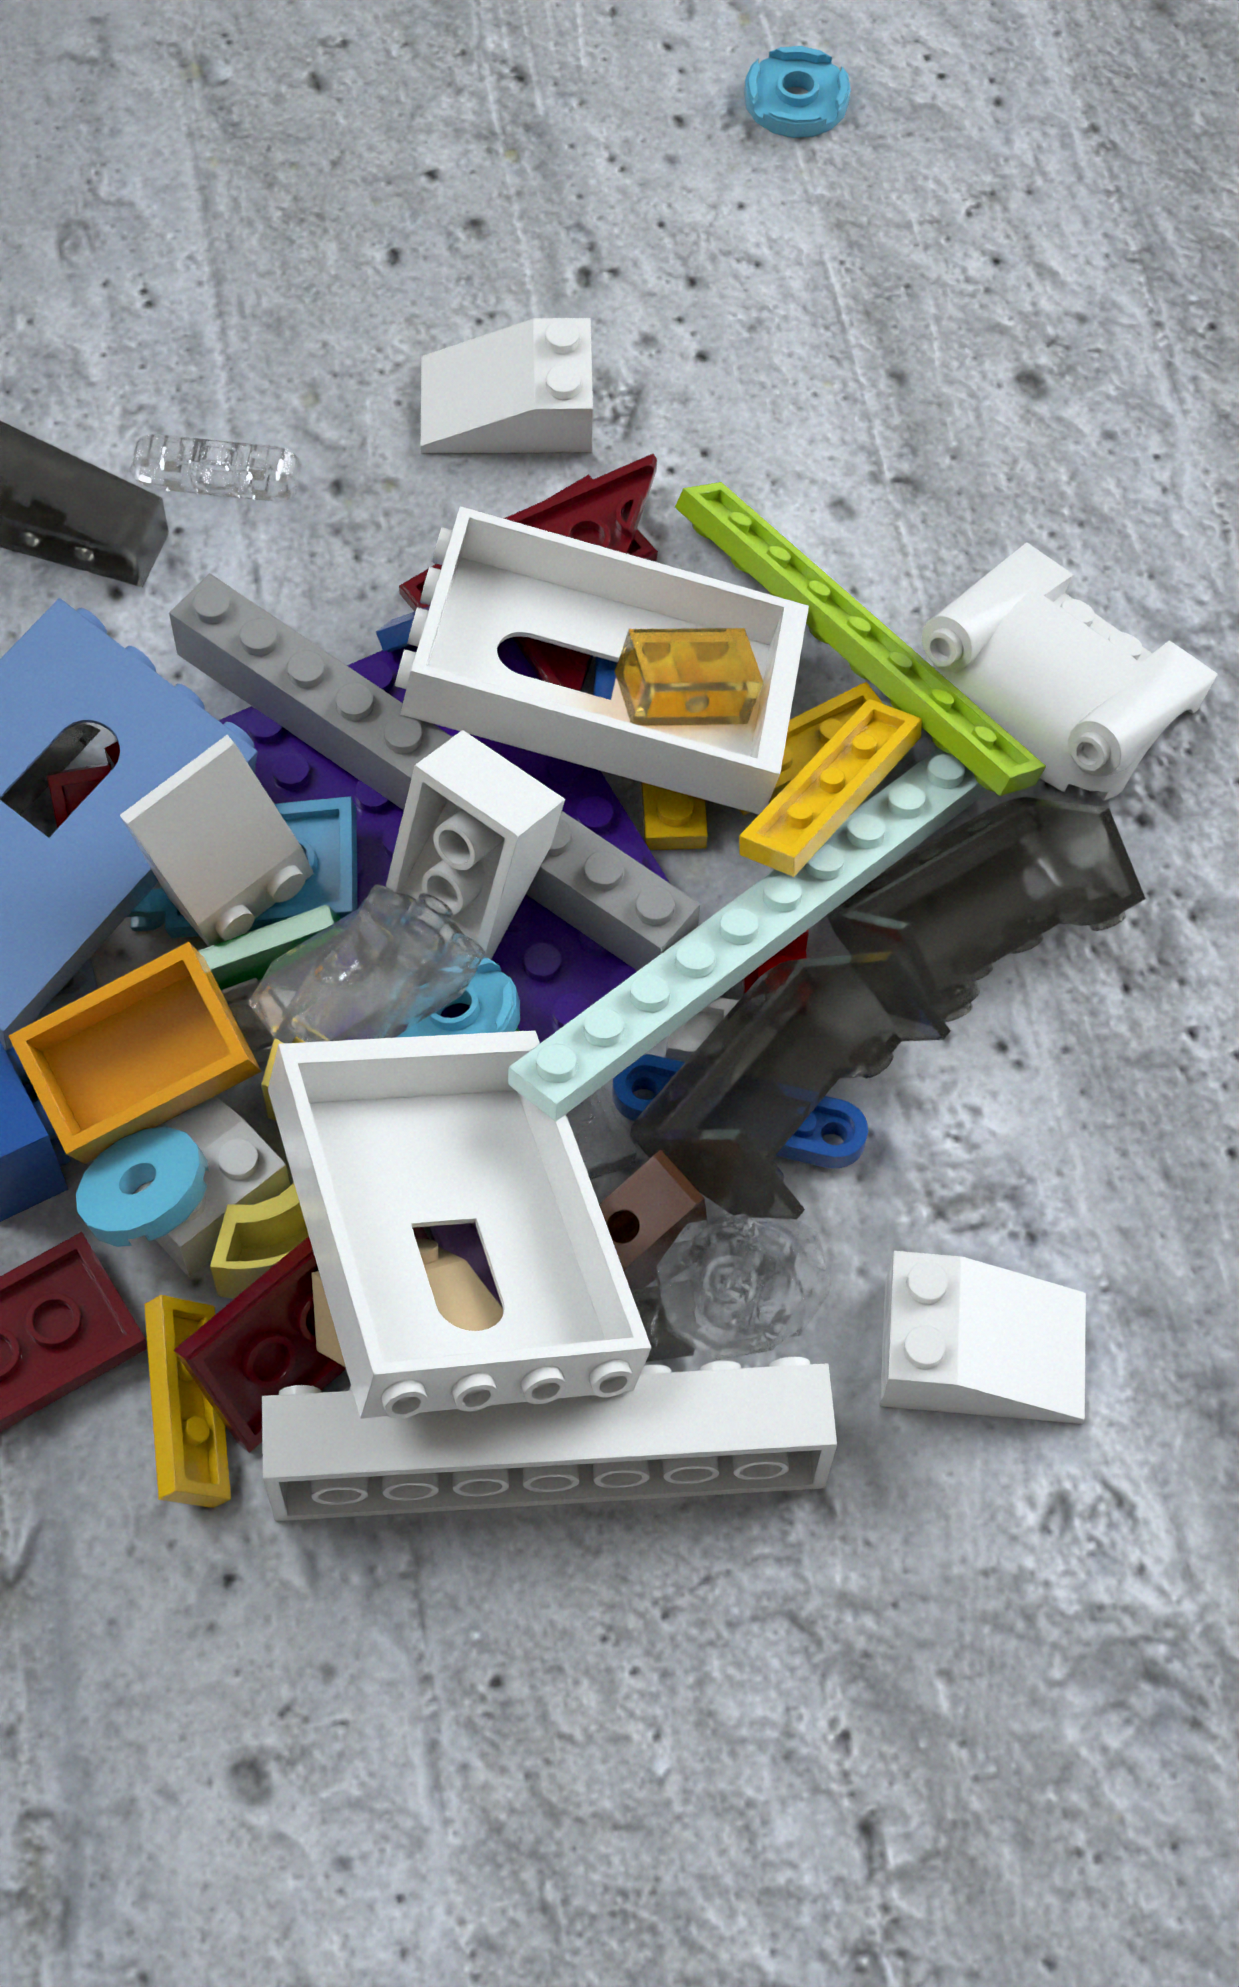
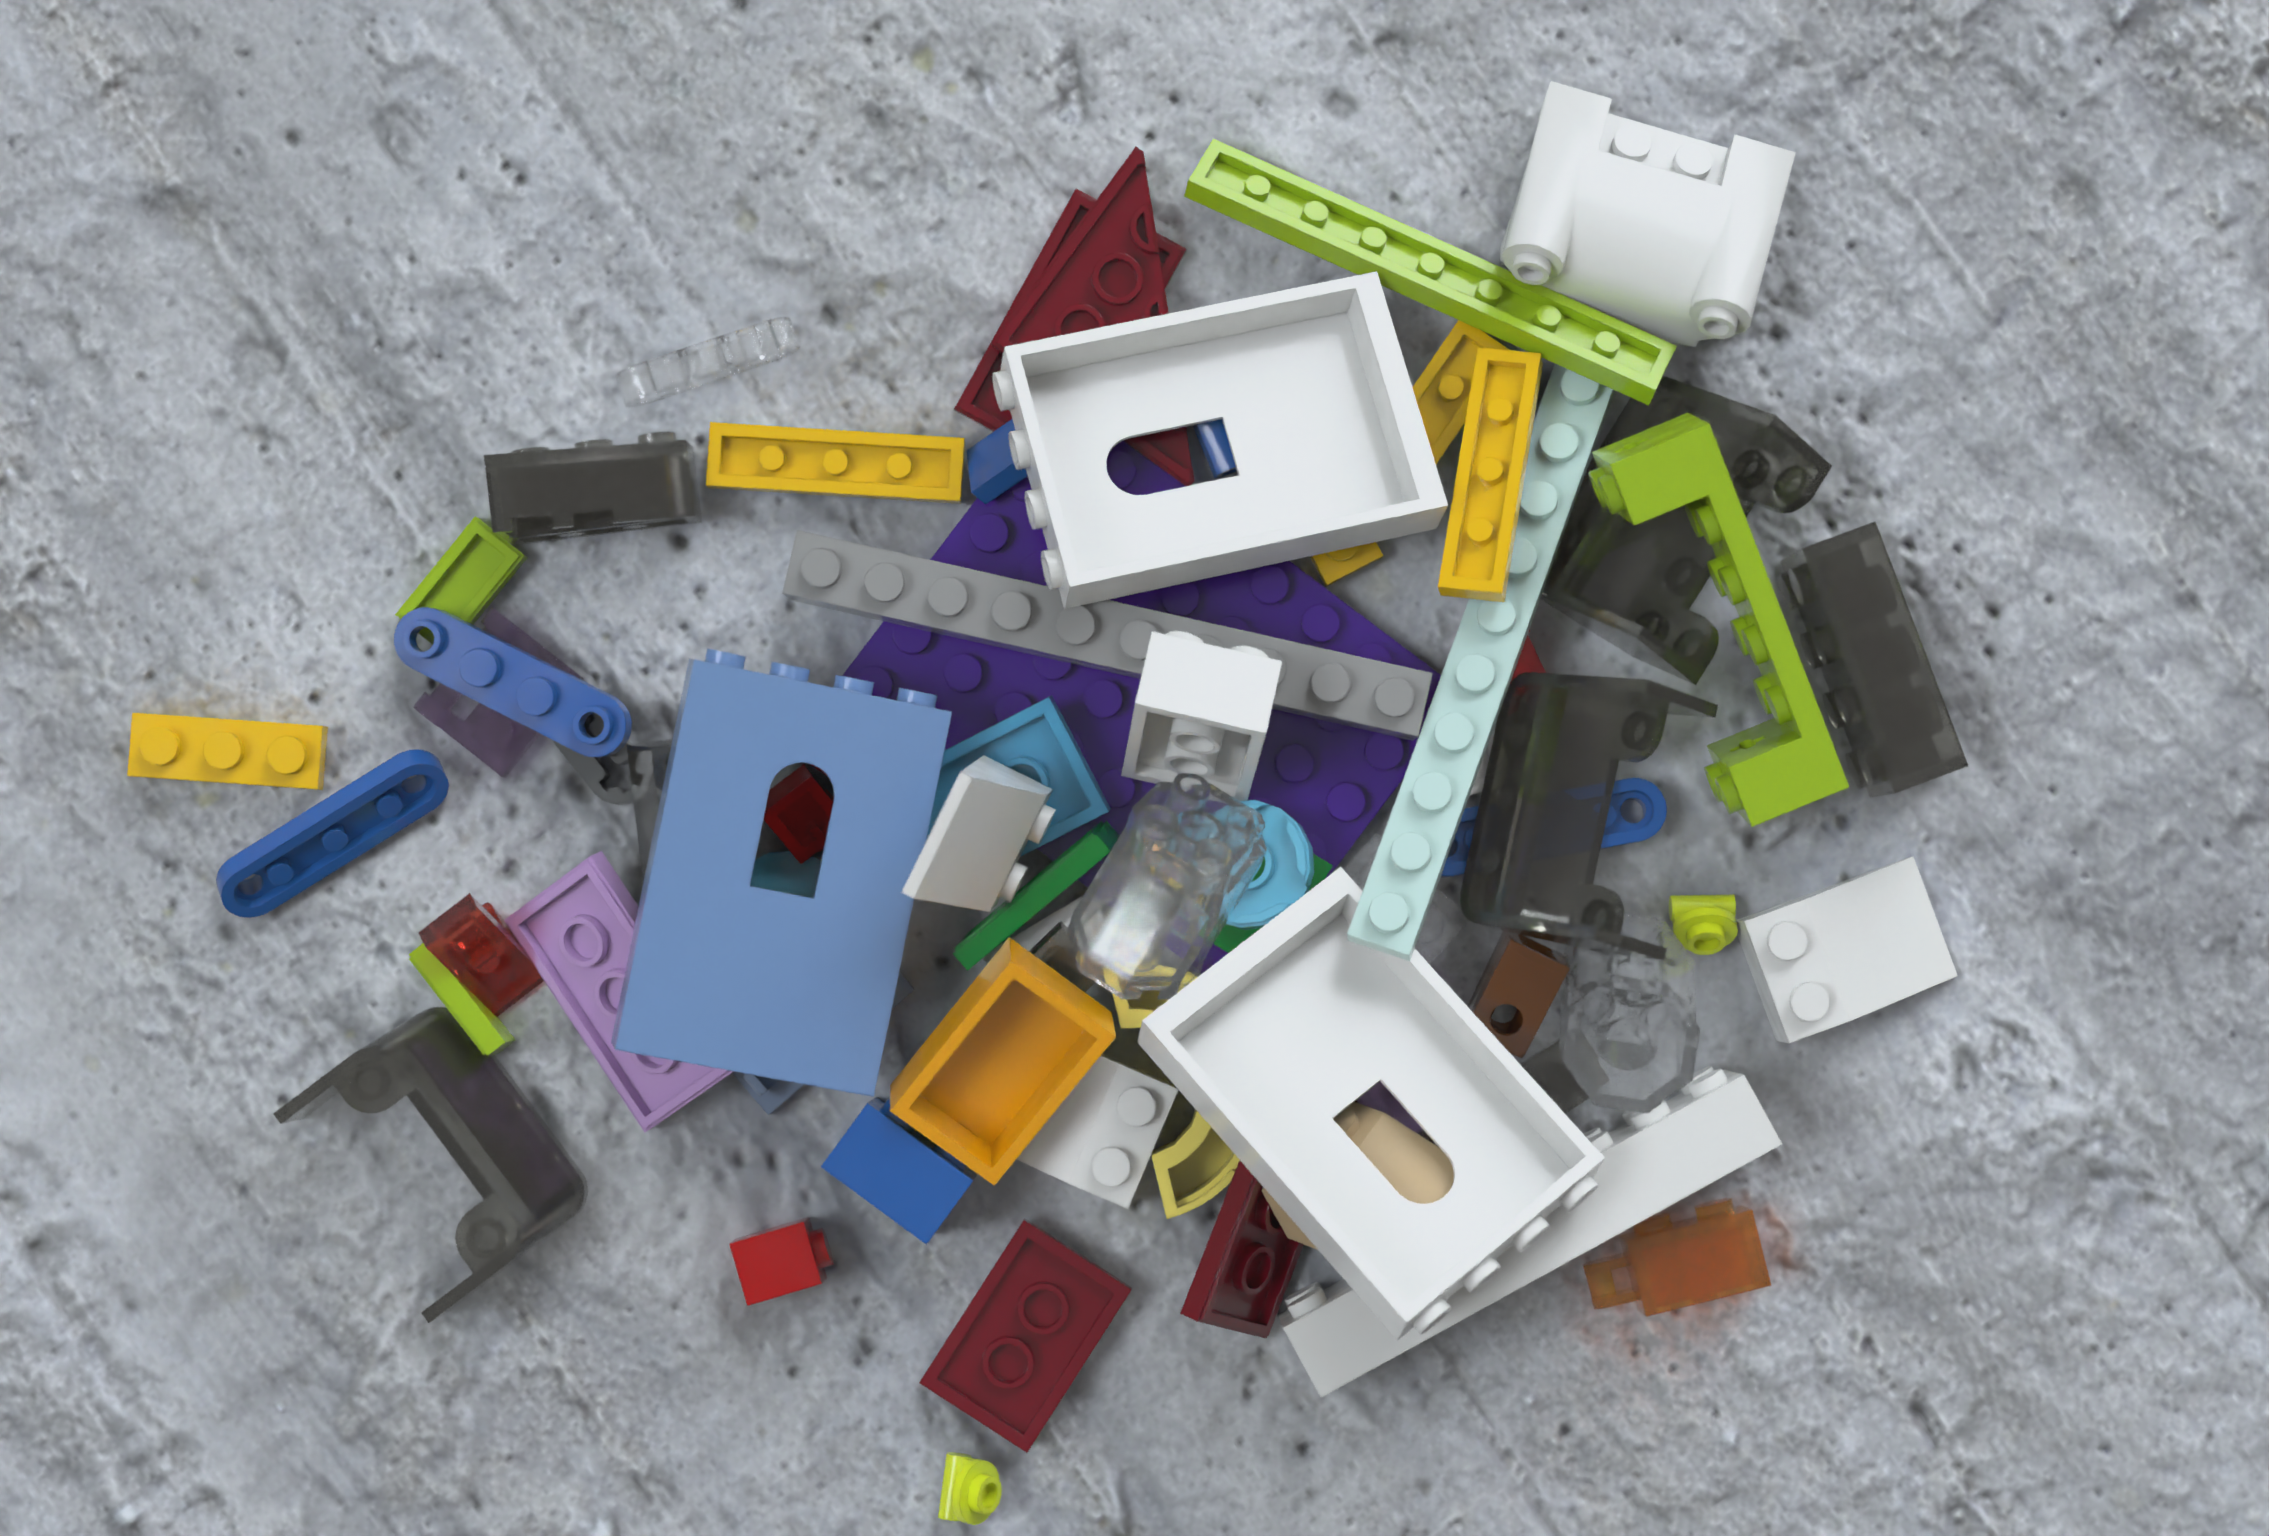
camera: 20 degrees left, 25 degrees up
medium azure tile [76,1127,209,1247] -> none
yellow plate [144,1295,231,1508] -> none
white slope [420,318,593,453] -> none
clear yellow brick [615,628,763,726] -> none
none -> yellow plate [706,422,965,504]
none -> clear orange brick [1583,1198,1772,1317]
none -> lime plate [1588,413,1849,827]
none -> neon yellow plate [1669,894,1738,955]
none -> clear smoke brick [1777,521,1968,798]

